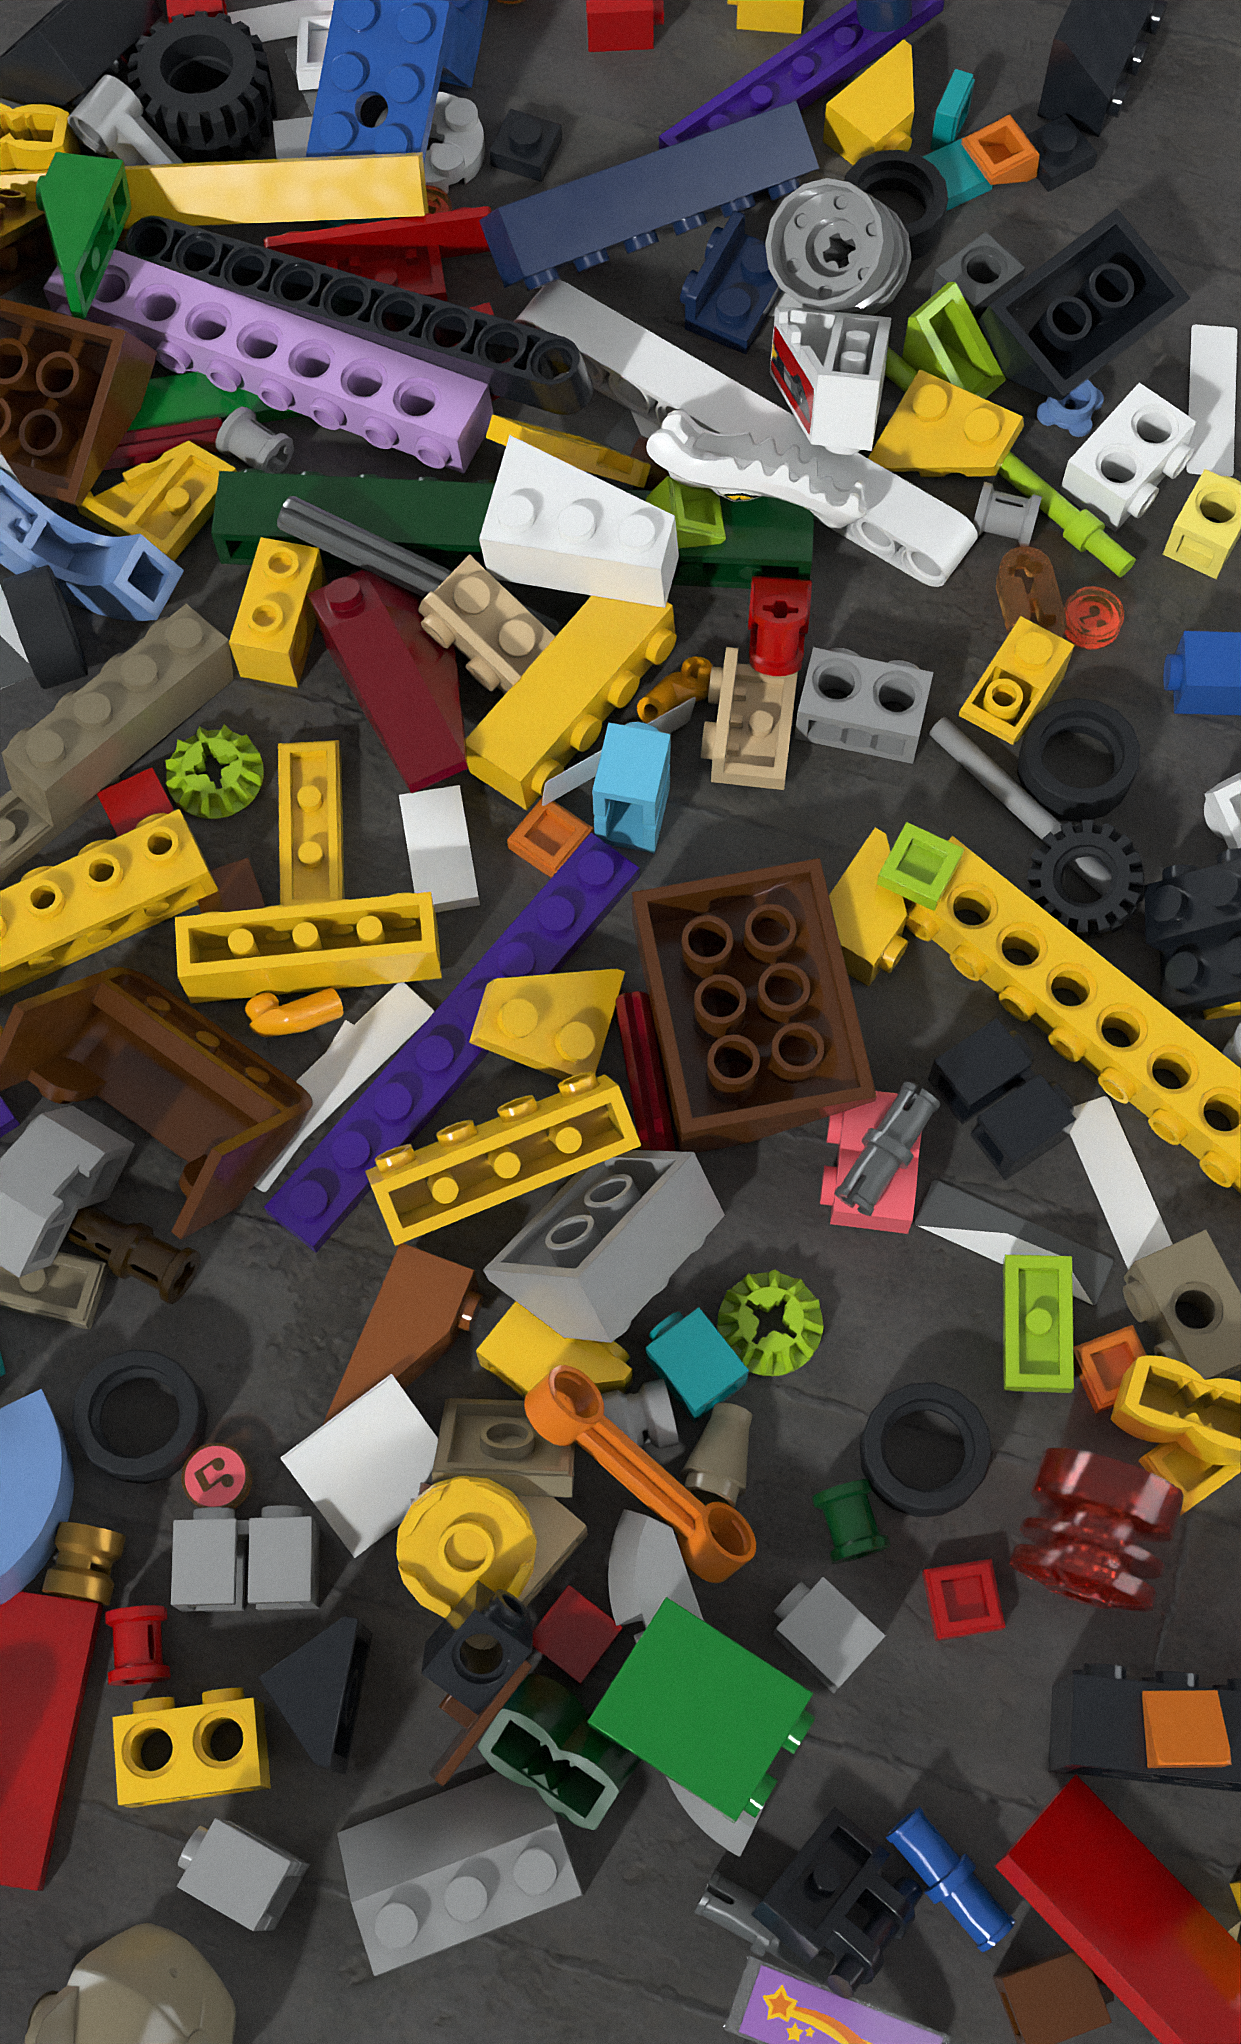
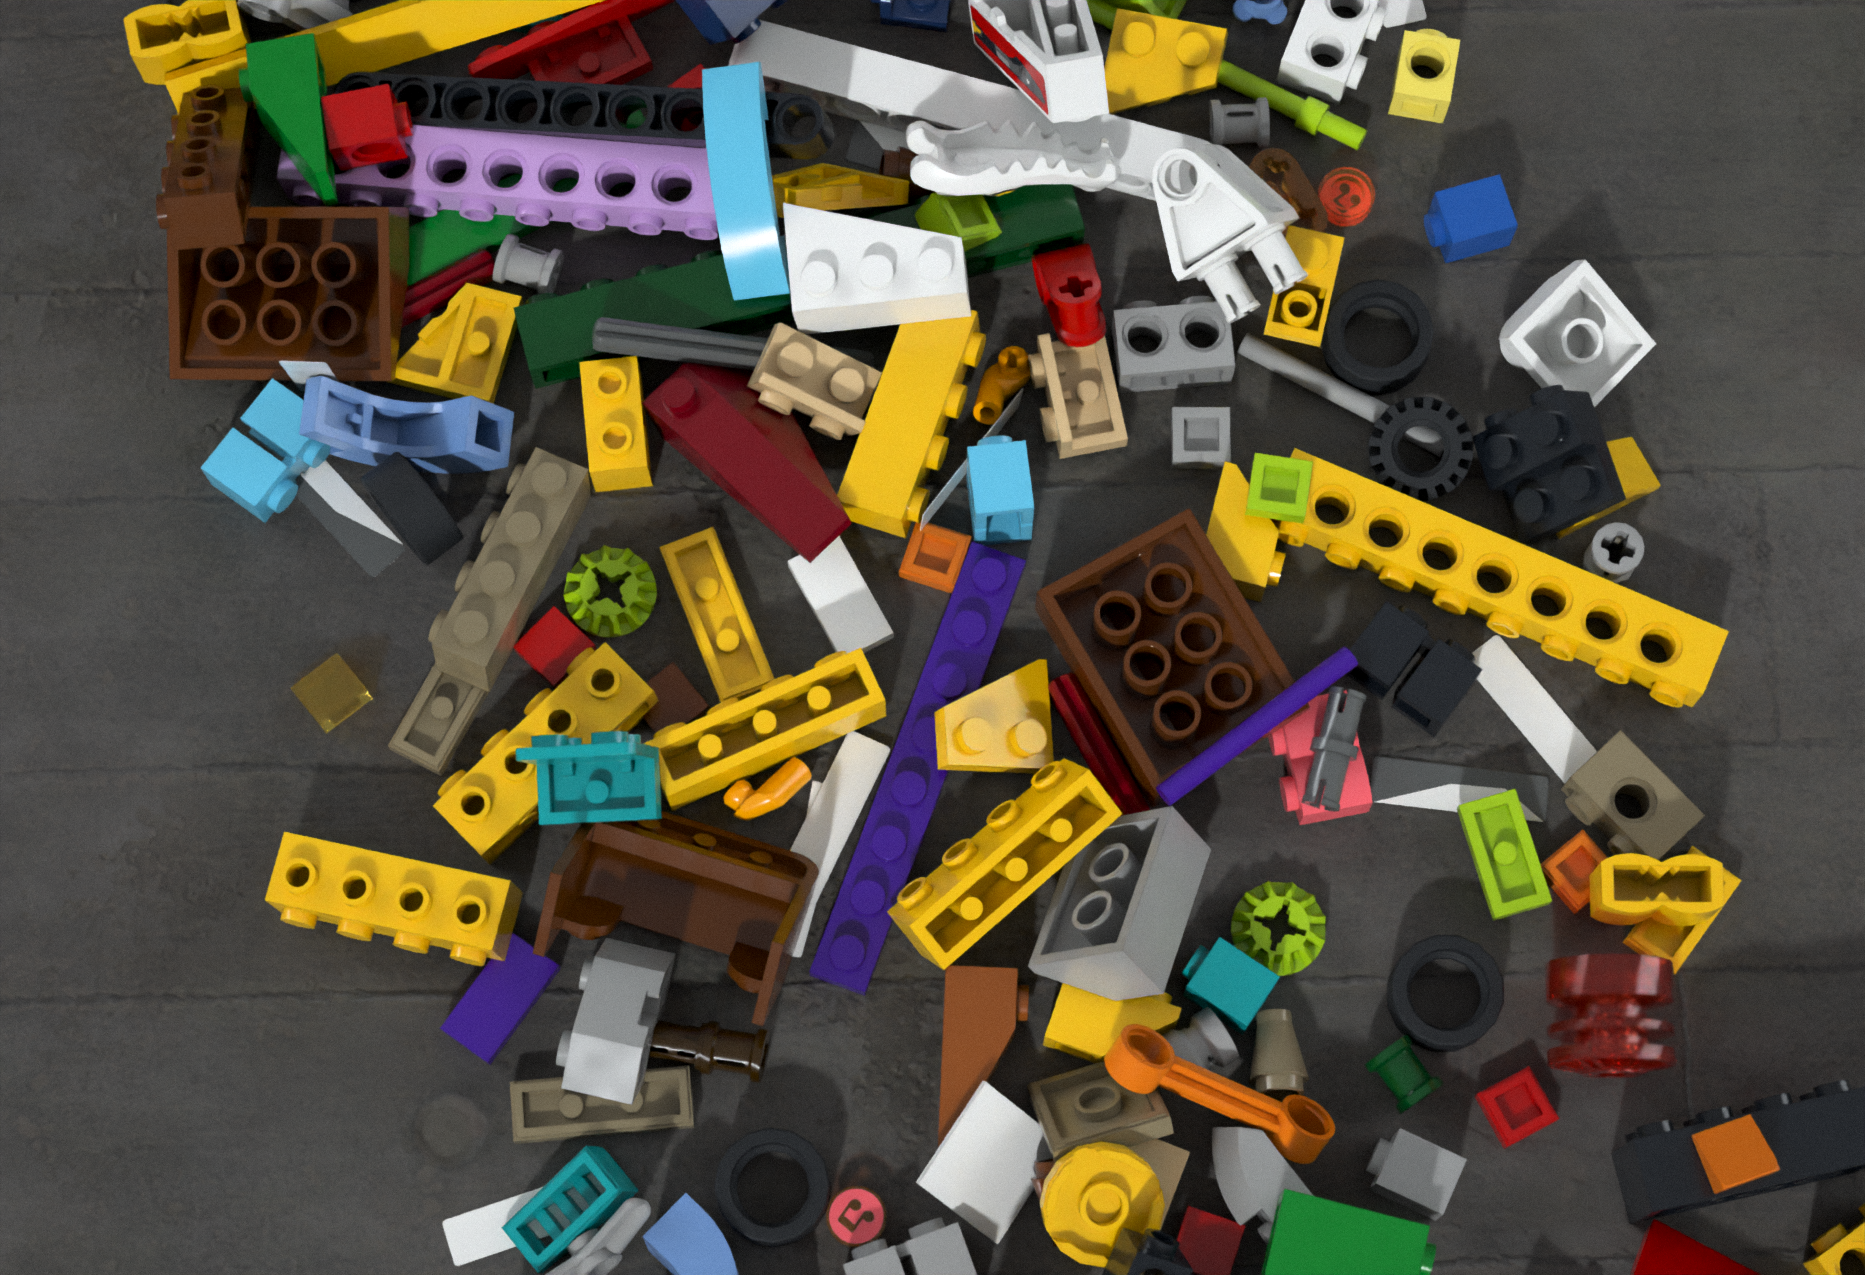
camera: 20 degrees left, 5 degrees up
none -> red brick [321,84,414,171]
none -> teal bracket [516,731,662,826]
none -> medium azure slope [702,62,791,300]
none -> white piece [1152,144,1308,324]
none -> dark purple bar [1156,646,1358,806]
none -> light grey plate [1171,407,1231,469]

